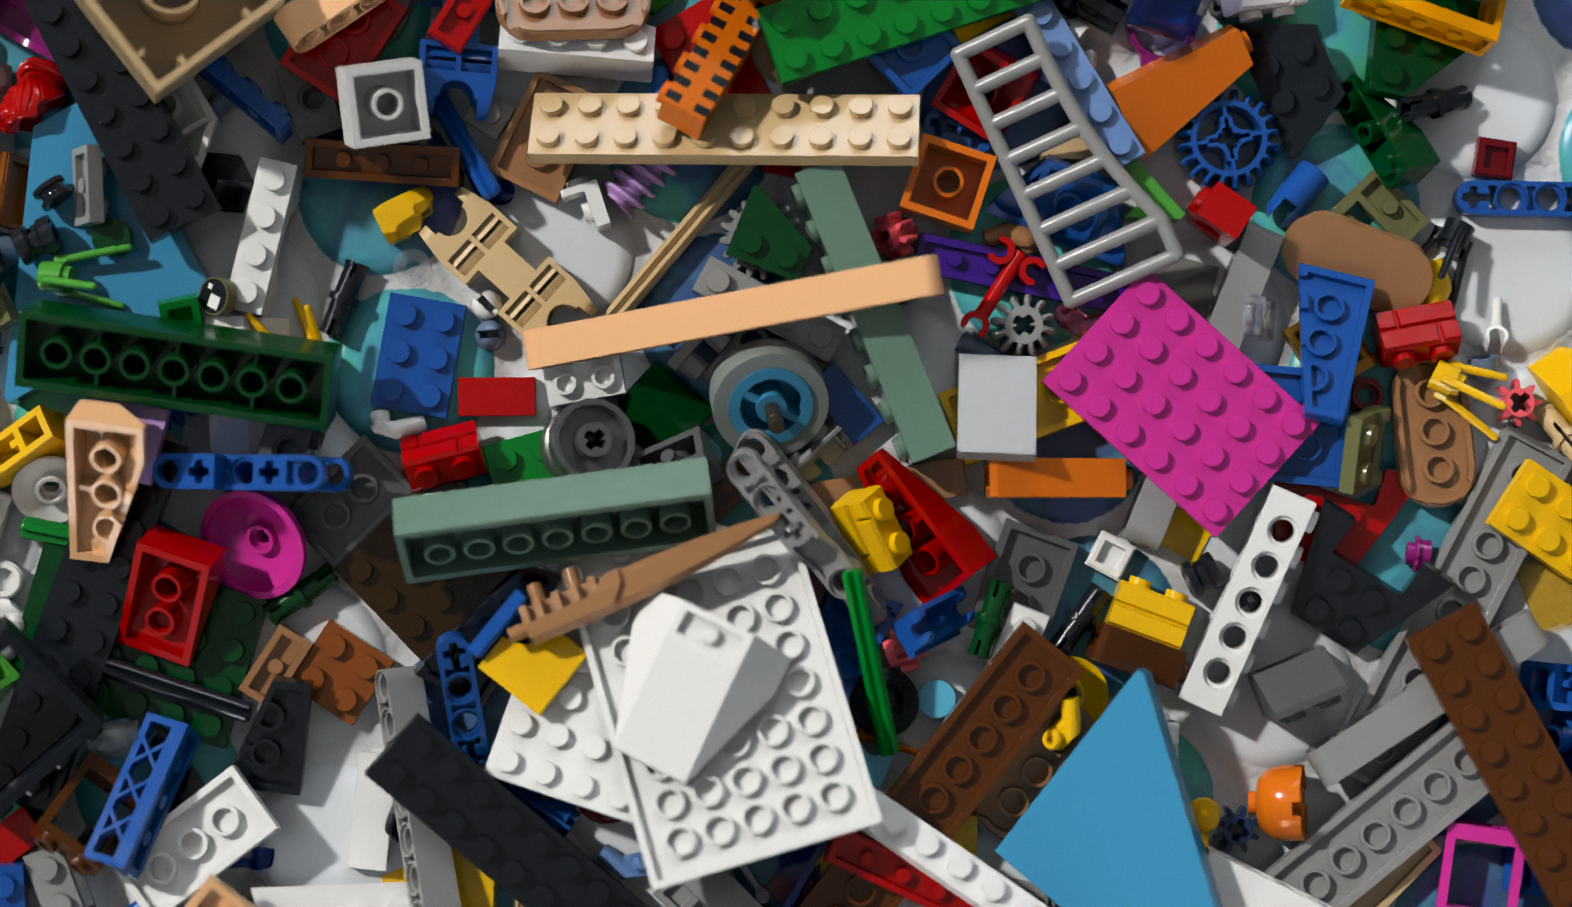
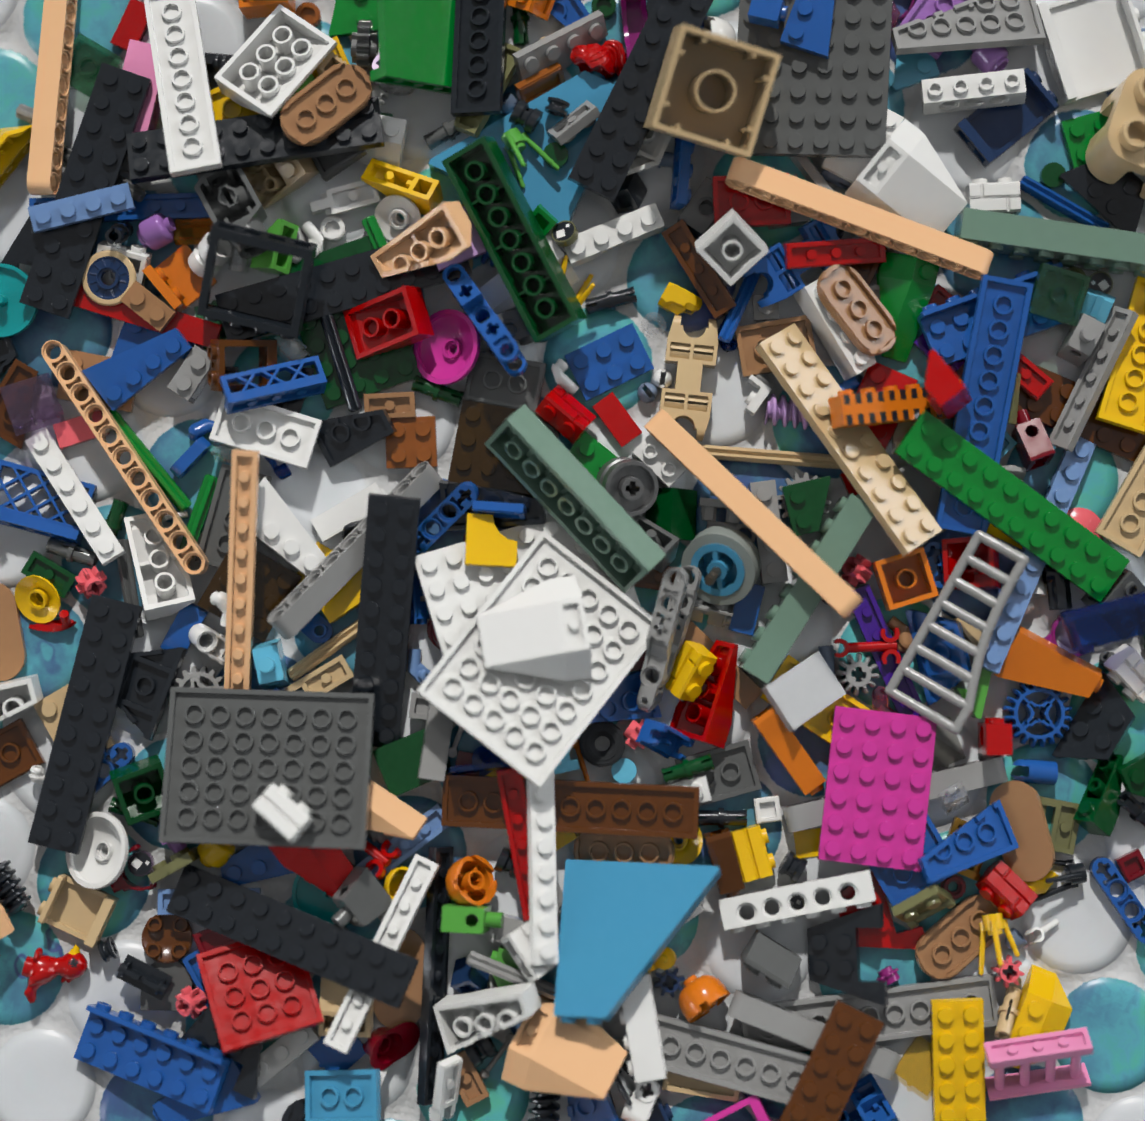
camera: 65 degrees right, 0 degrees up
medium nougat piece [507,513,780,645] -> none
green axle [842,568,899,756] -> none
yellow arm [1042,696,1081,751] -> none

